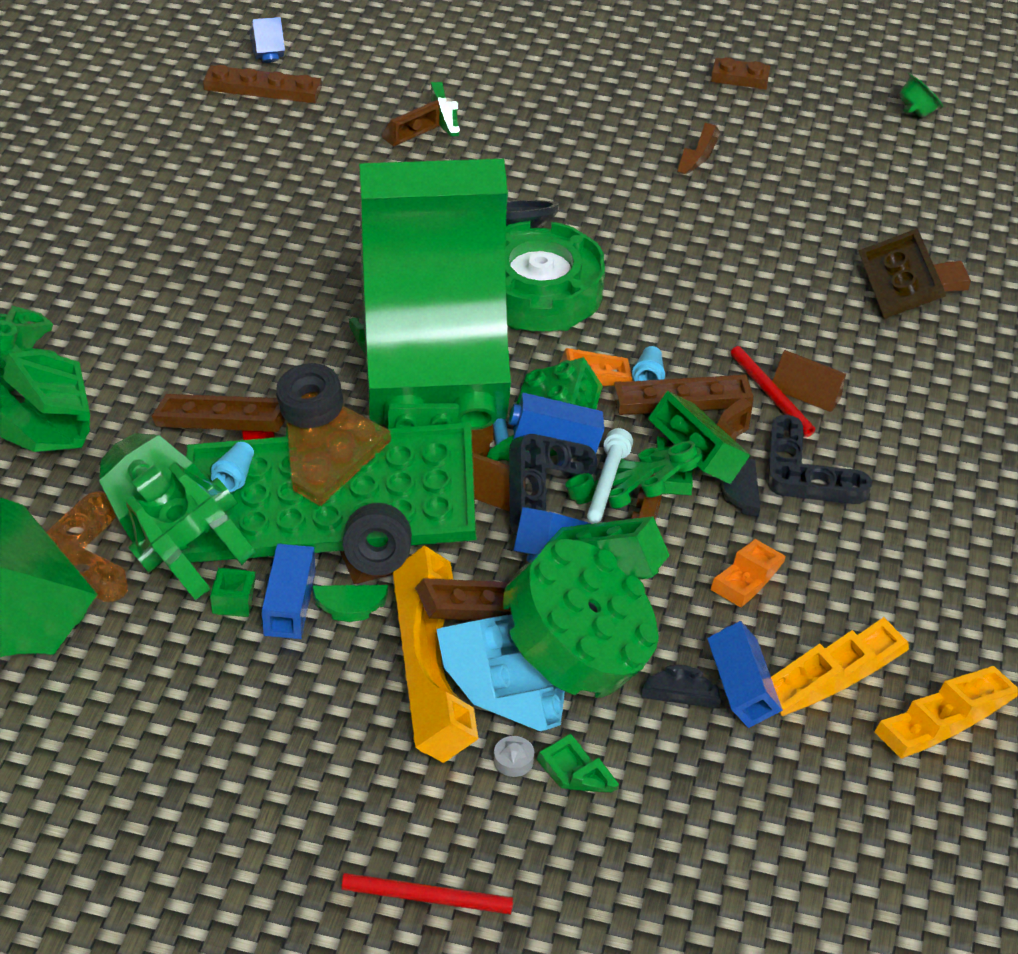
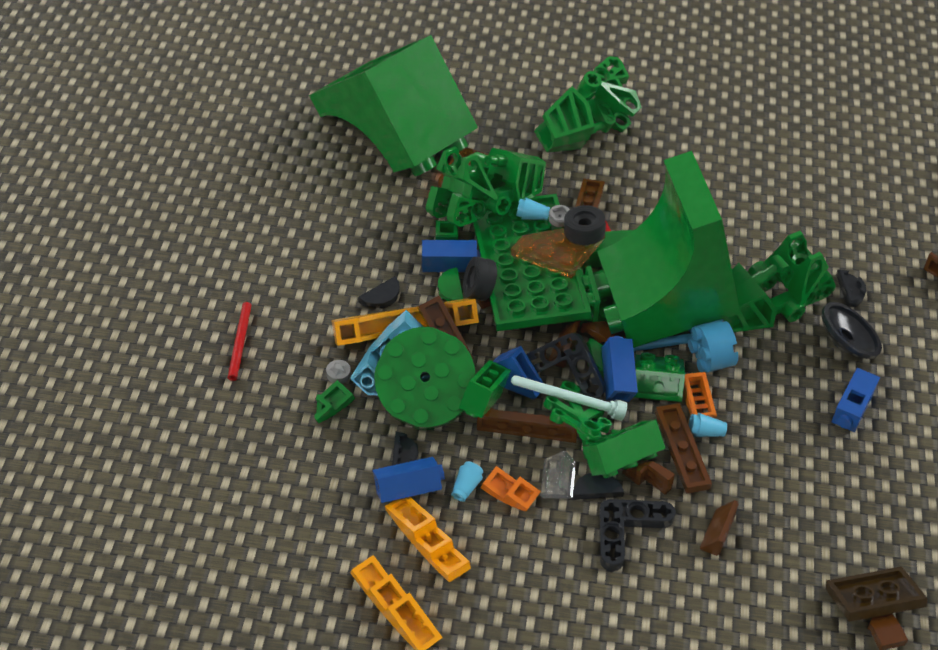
camera: 85 degrees right, 5 degrees up
green piece [505,221,605,331] -> none
red piece [730,346,816,437] -> none
none -> black tile [358,276,400,309]
none -> medium azure cone [451,461,483,502]
none -> clear slope [540,450,576,499]
none -> light grey tile [549,205,570,227]
none -> dark azure brick [688,319,738,373]
none -> blue brick [832,368,880,432]

